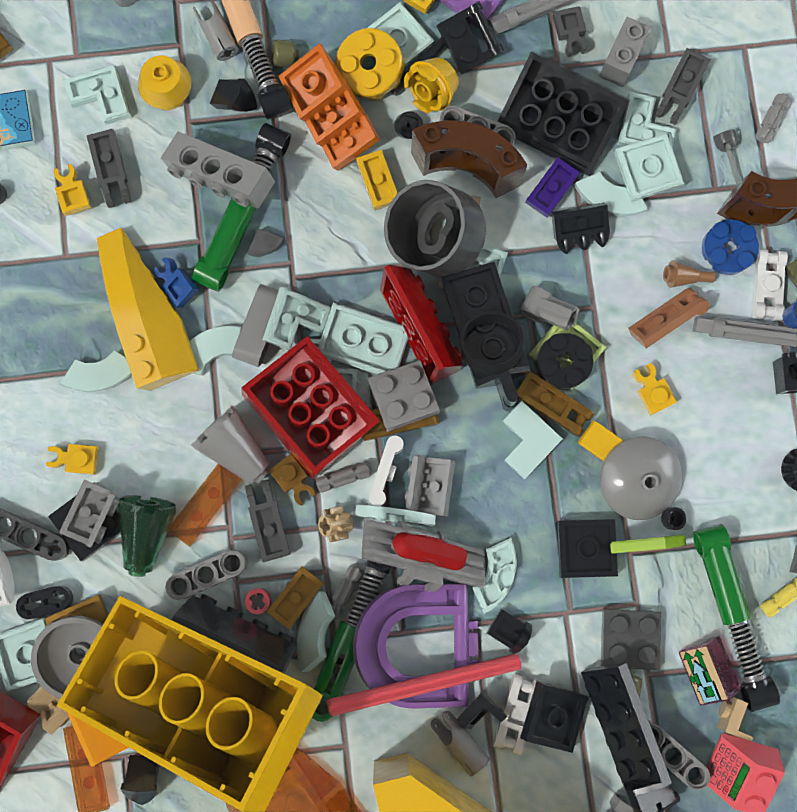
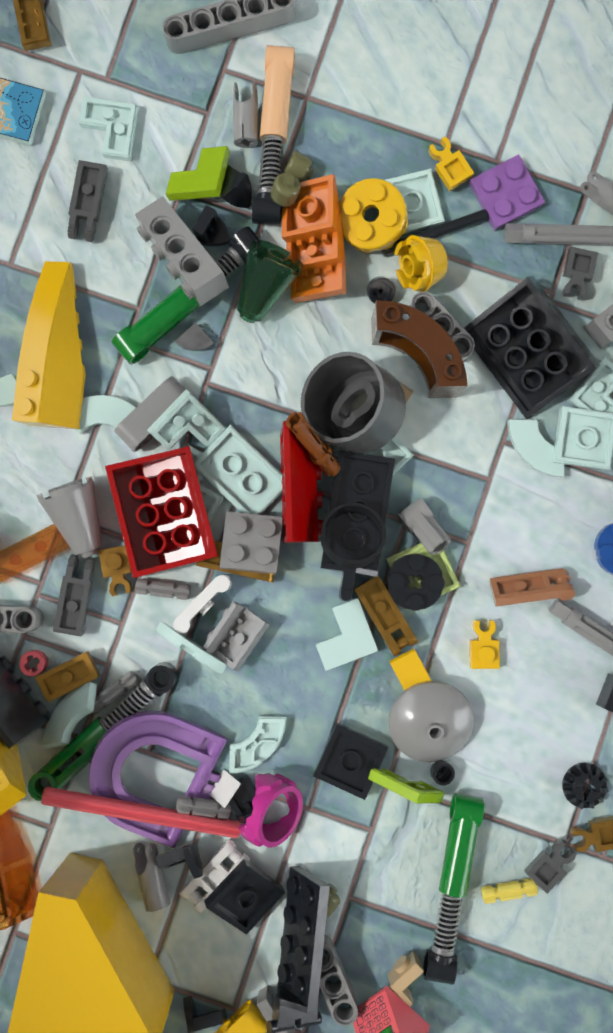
camera: 30 degrees right, 5 degrees up
yellow plate [54,164,91,216] -> none
yellow cone [138,55,191,111] -> none
blue plate [154,257,199,308] -> none
tan gear [318,506,354,542] -> none
yellow plate [356,149,397,211] -> none
light grey piece [362,519,485,592] -> none
black plate [436,1,505,75] -> none
dark purple plate [525,157,580,218] -> none
black plate [551,202,610,254] -> none
dark grey plate [601,609,661,670] -> none
medium nougat cone [663,260,716,288] -> none
panel [679,636,742,705] -> none
none -> lime tile [166,146,230,201]
none -> light grey axle [176,796,232,819]
none -> black tile [192,205,230,246]
none -> white sticker [210,770,241,808]
none -> clear green cone [237,240,303,323]
none -> dark pink piece [238,773,303,848]
none -> olive piece [271,173,301,207]
none -> dark orange pin [286,412,341,477]

